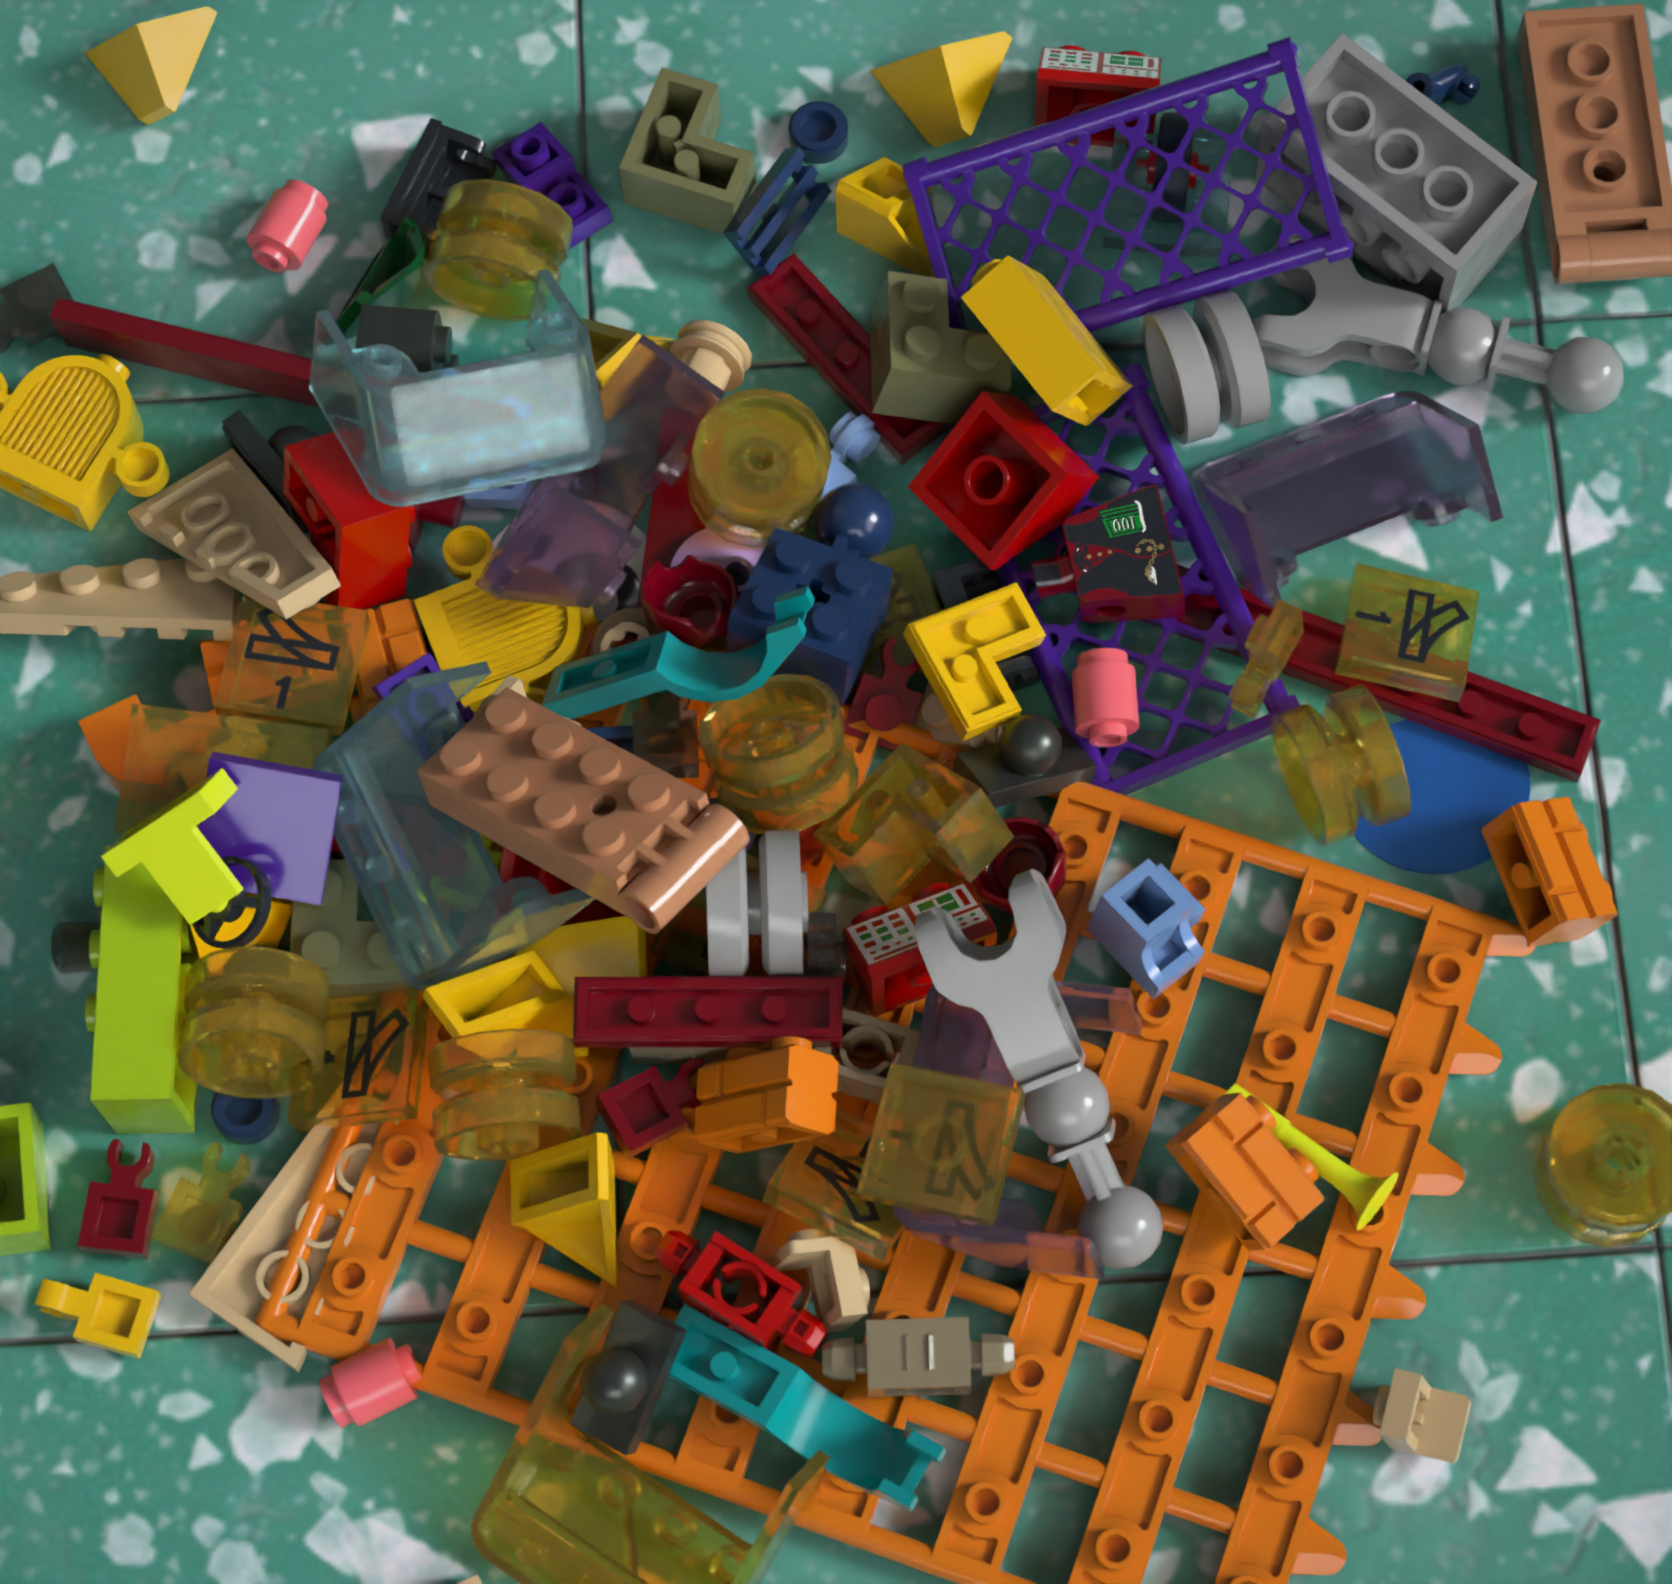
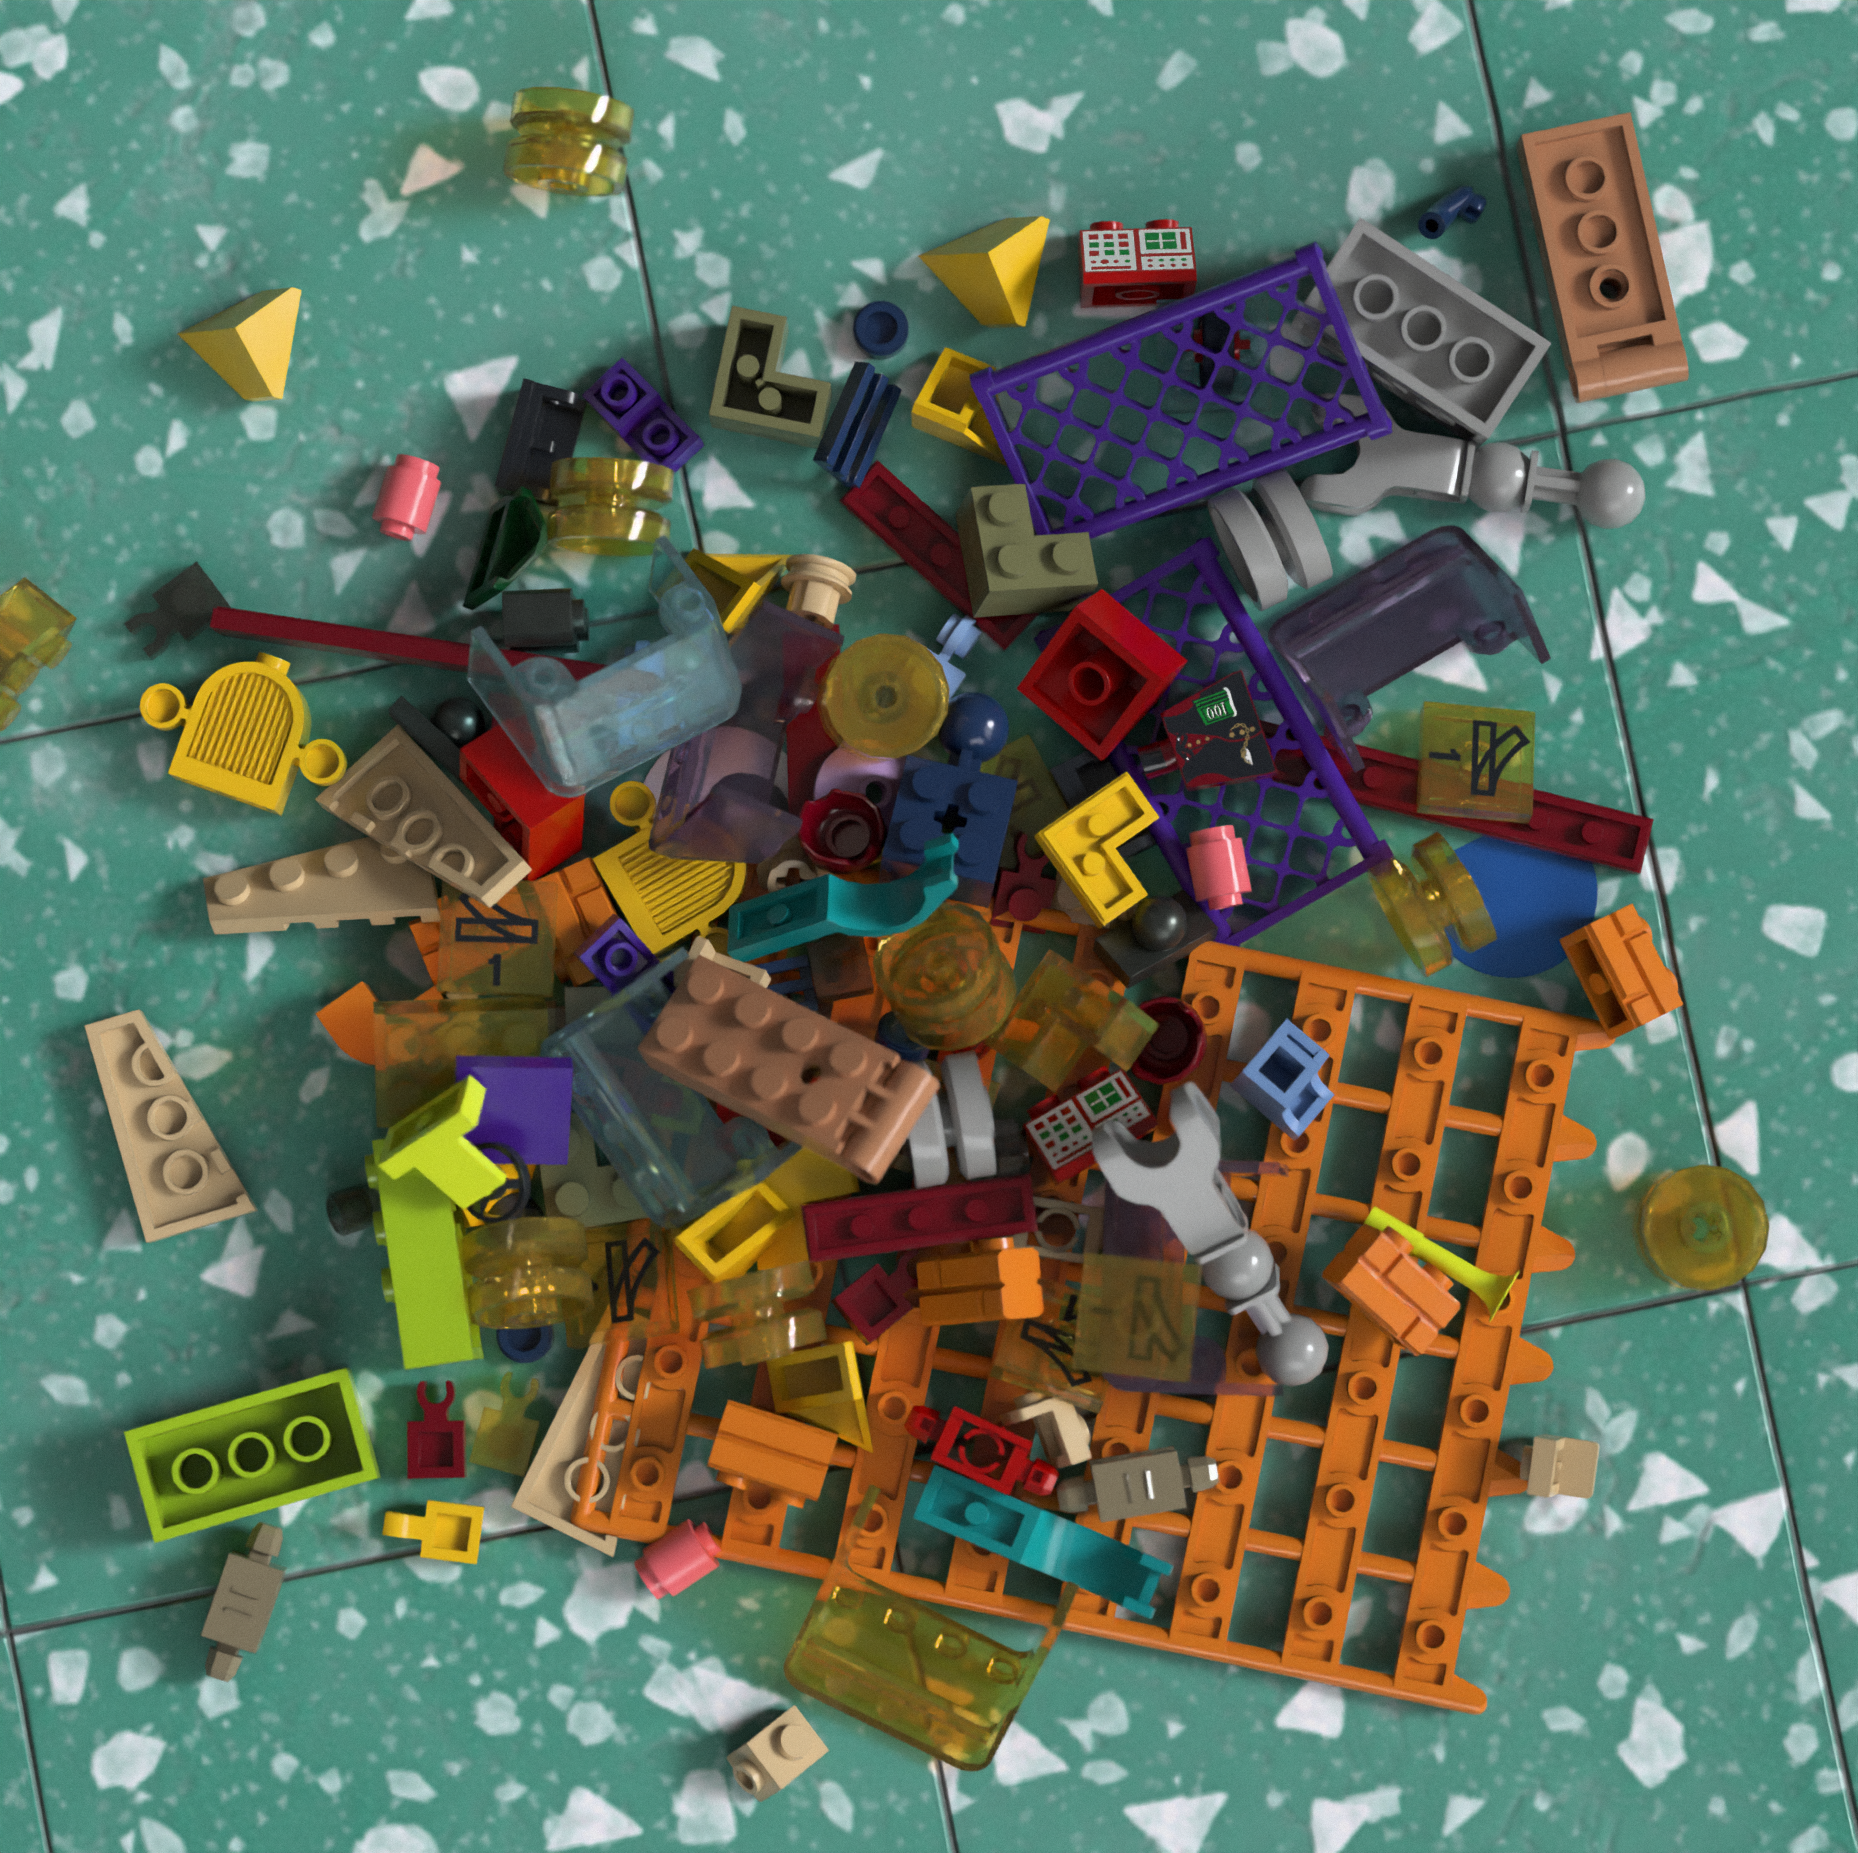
camera: 10 degrees left, 15 degrees up
pearl dark grey tile [570,1300,687,1456] -> none
yellow brick [961,255,1133,426] -> none
clear yellow plate [1228,599,1304,718] -> none
none -> orange brick [707,1399,839,1508]

